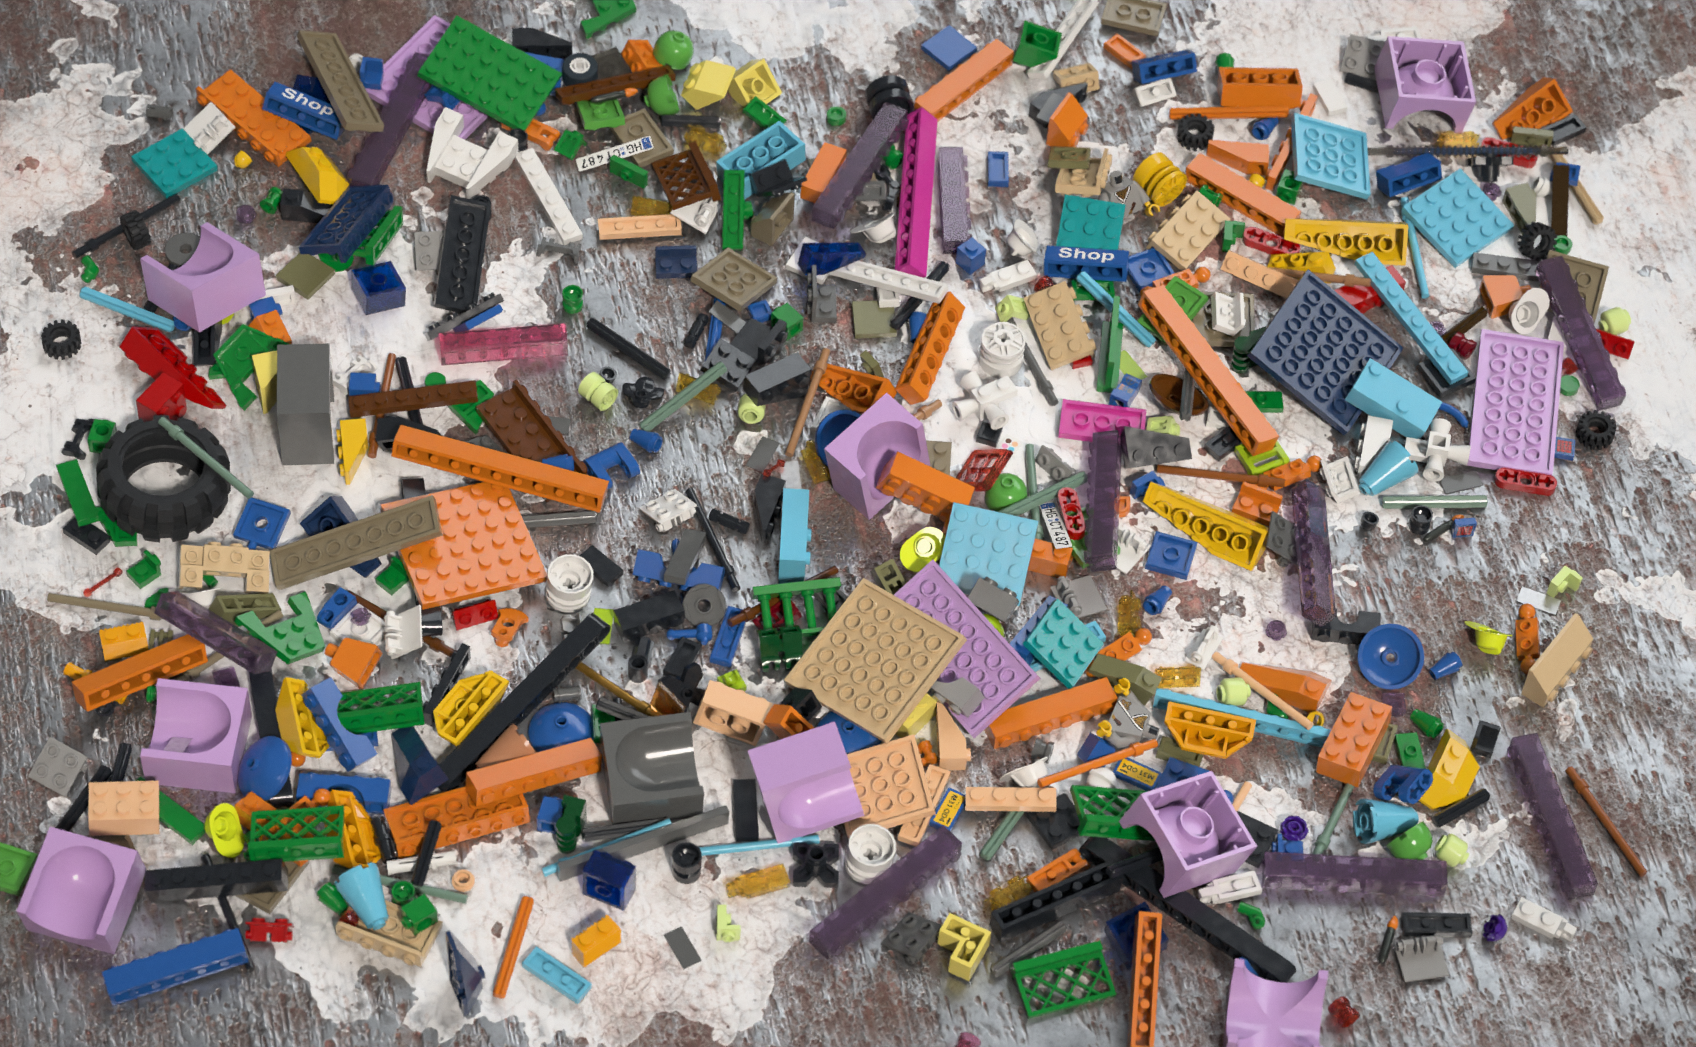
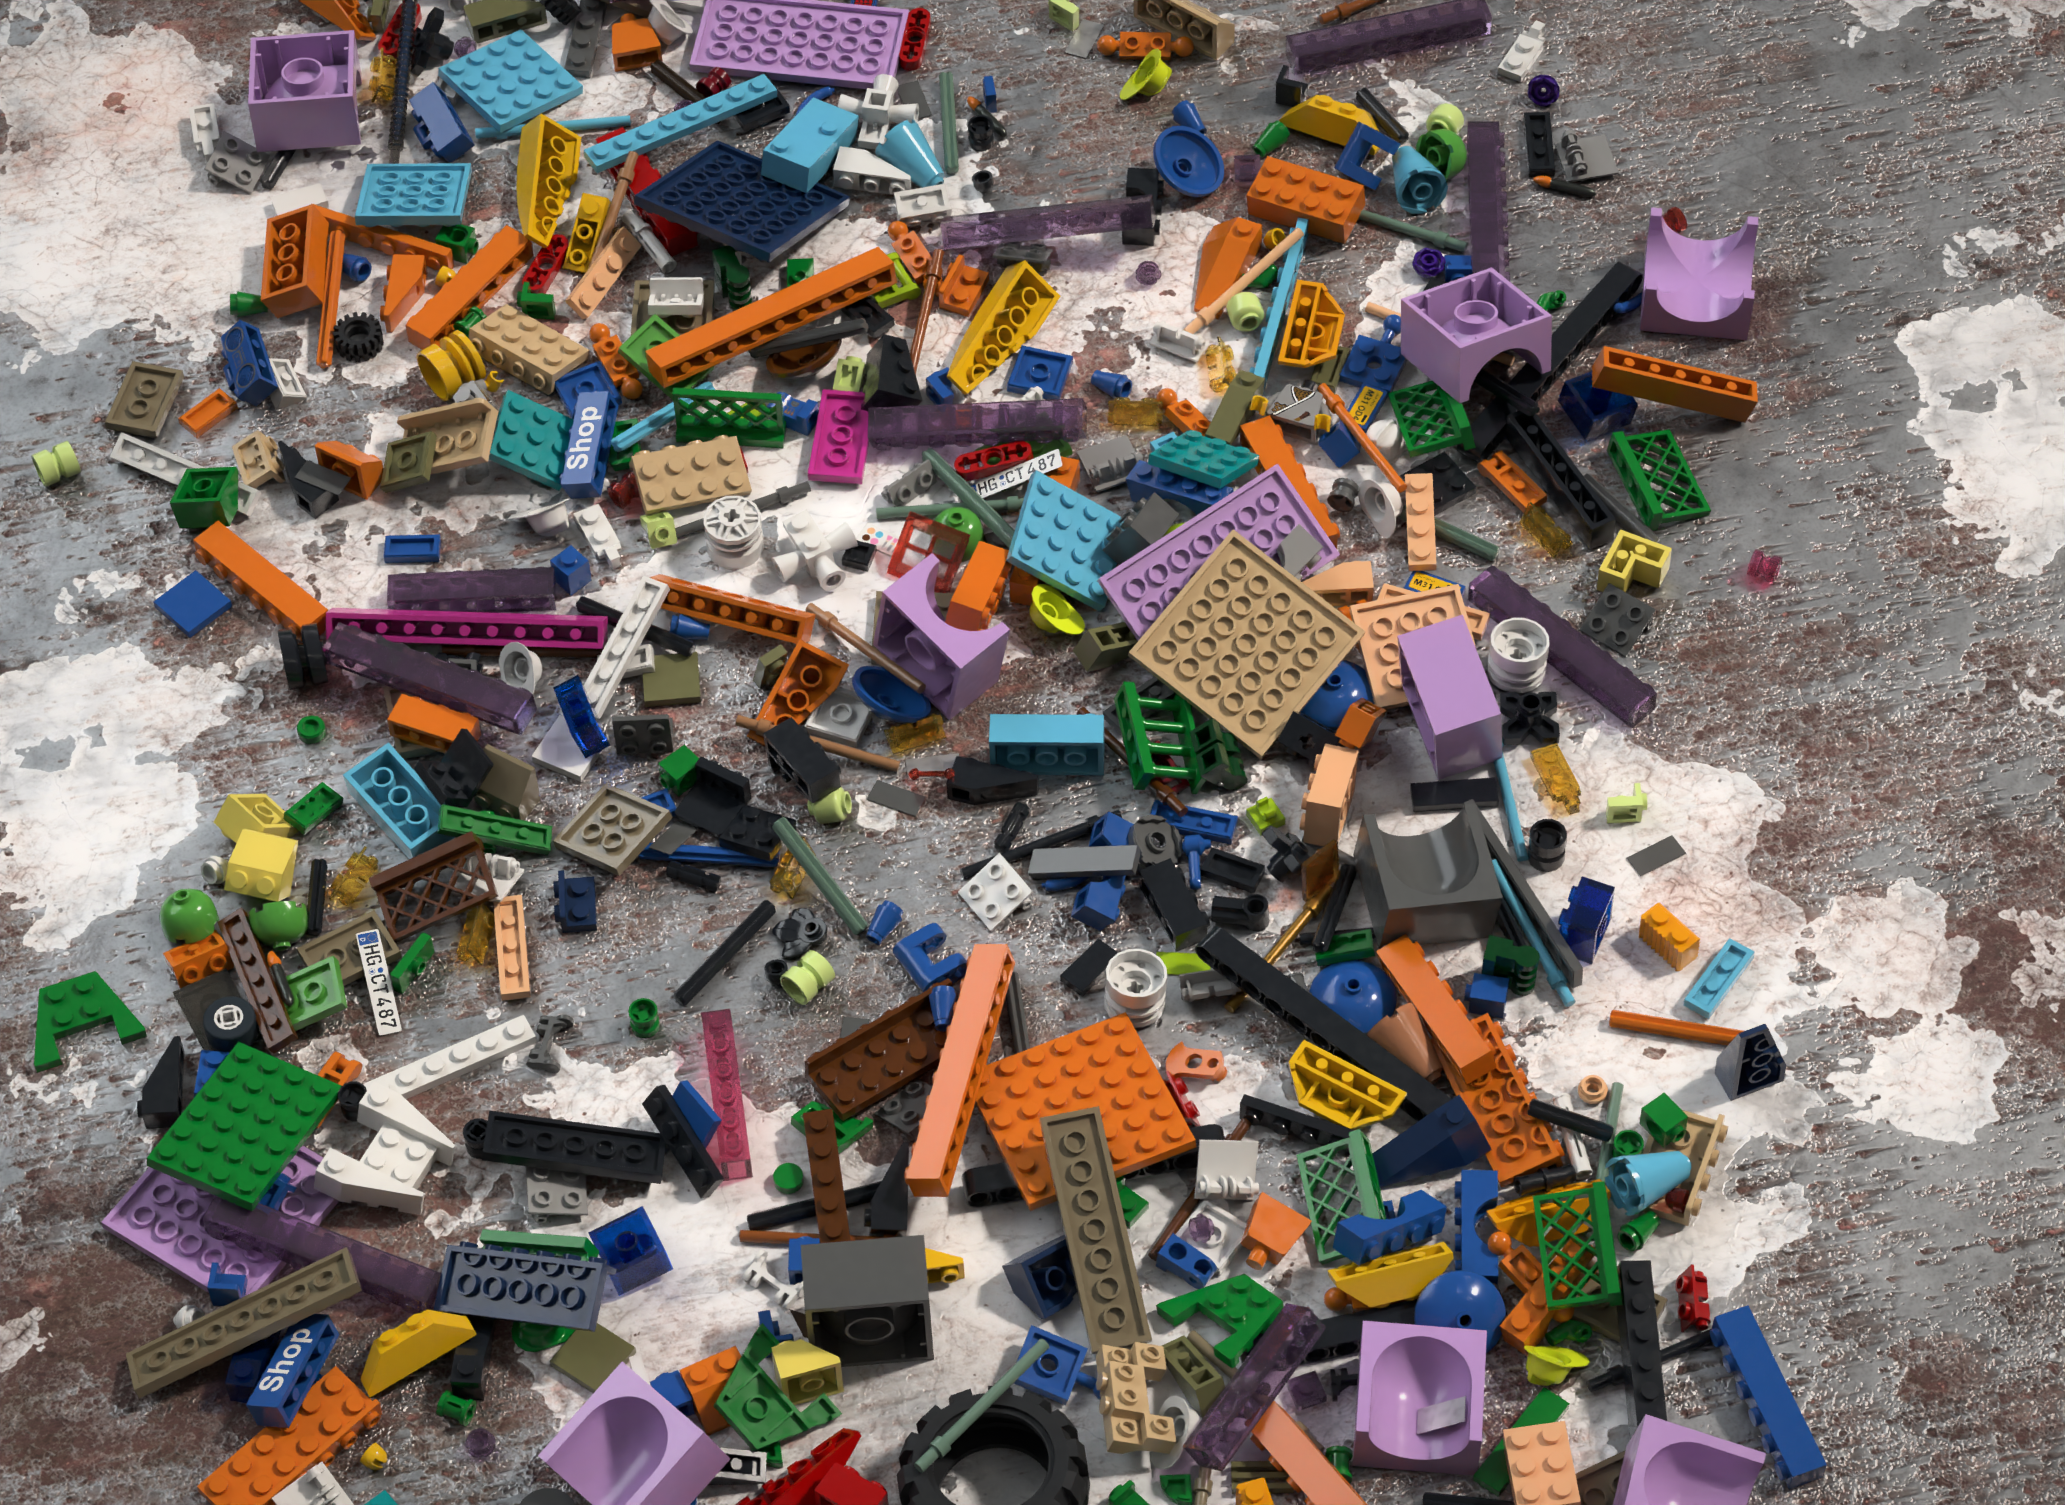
camera: 85 degrees left, 0 degrees up
green bracket [553,129,587,161] -> none
green plate [1394,732,1426,769] -> none

